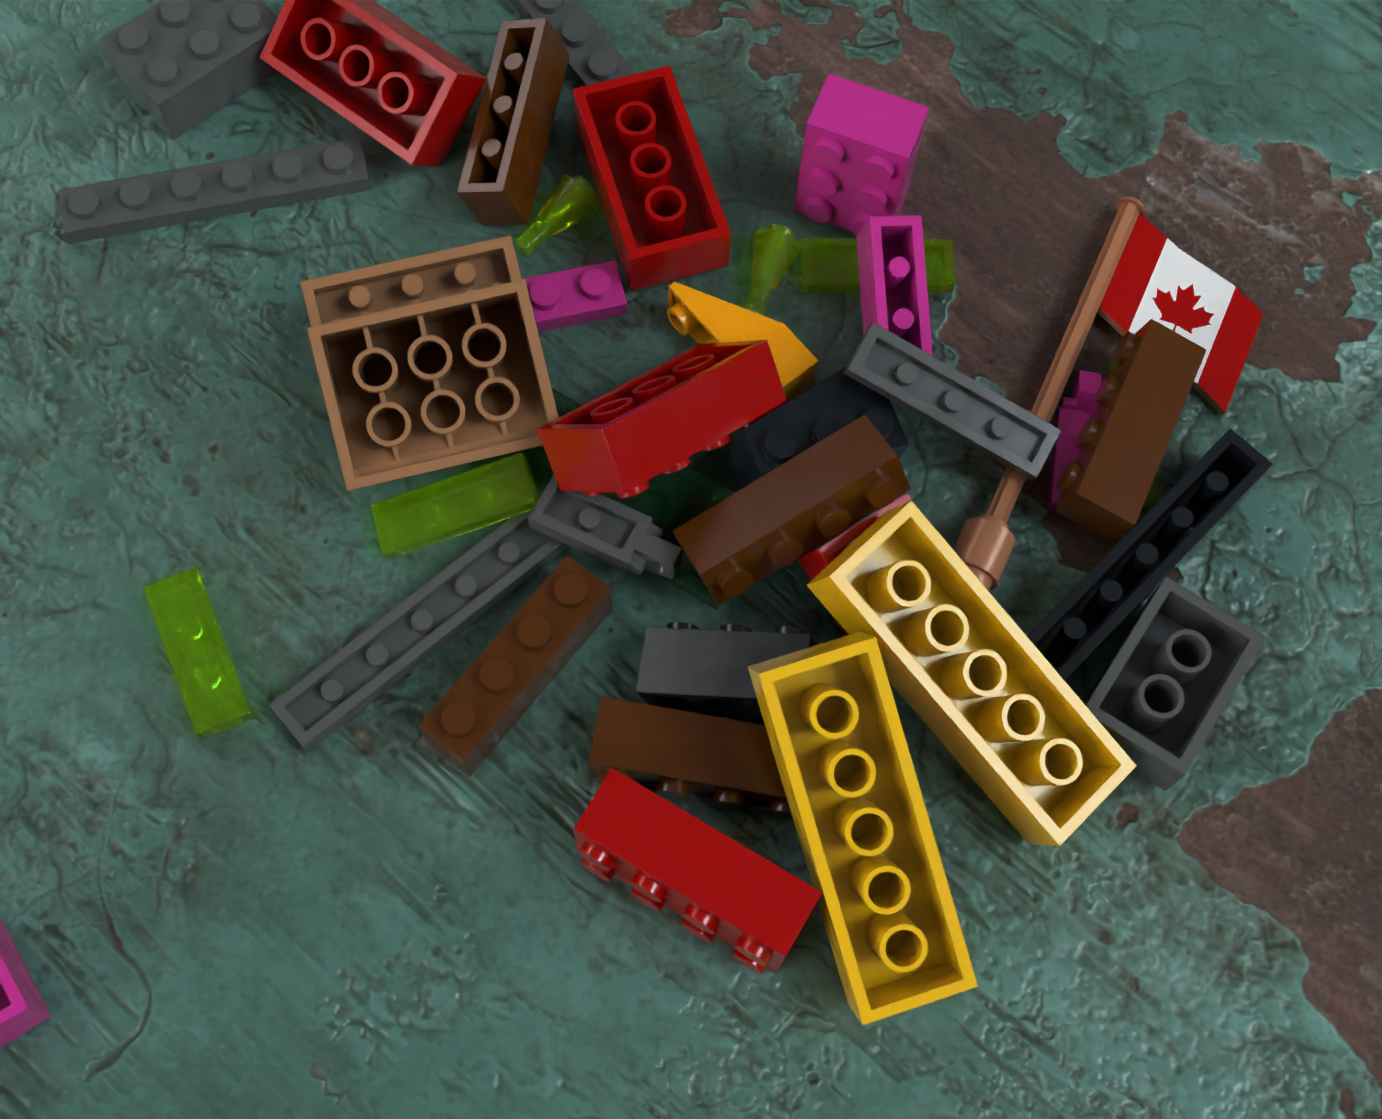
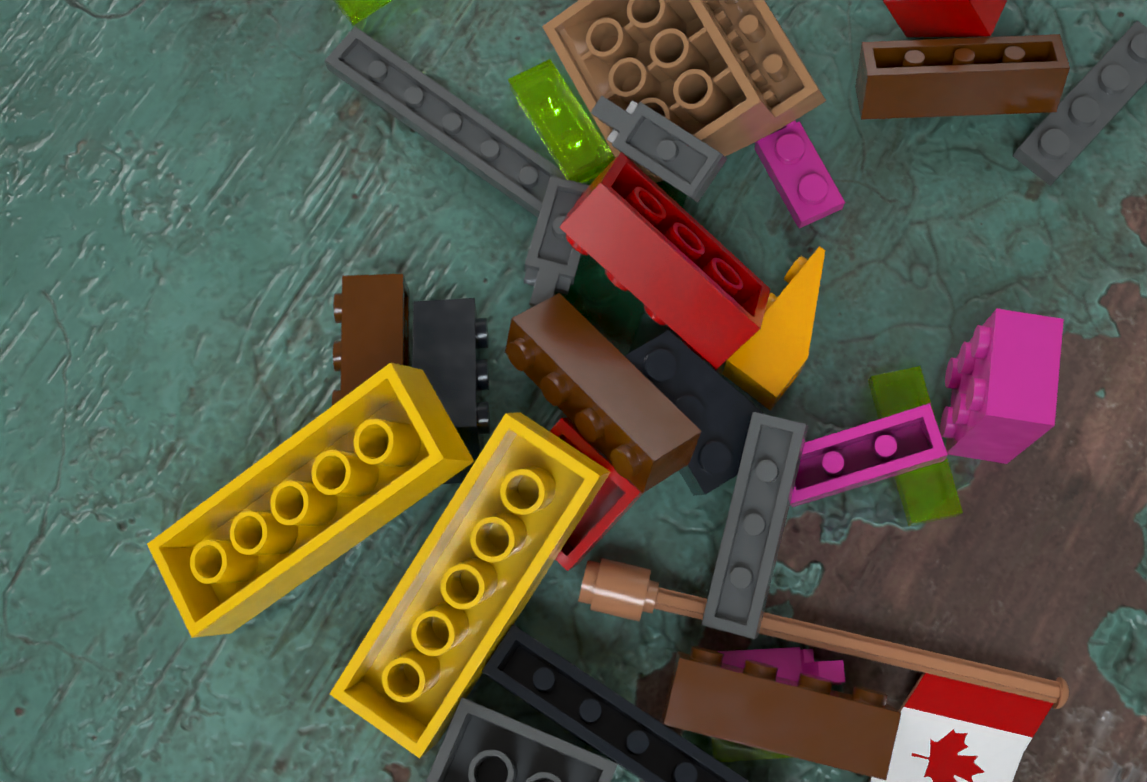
camera: 85 degrees right, 5 degrees up
reddish brown brick [418,555,612,778] -> none
clear neon green cone [514,174,598,256] -> none
red brick [573,65,731,291] -> none
red brick [573,768,822,974] -> none
clear neon green cone [745,224,802,316] -> none
none -> dark grey hinge [590,96,727,203]

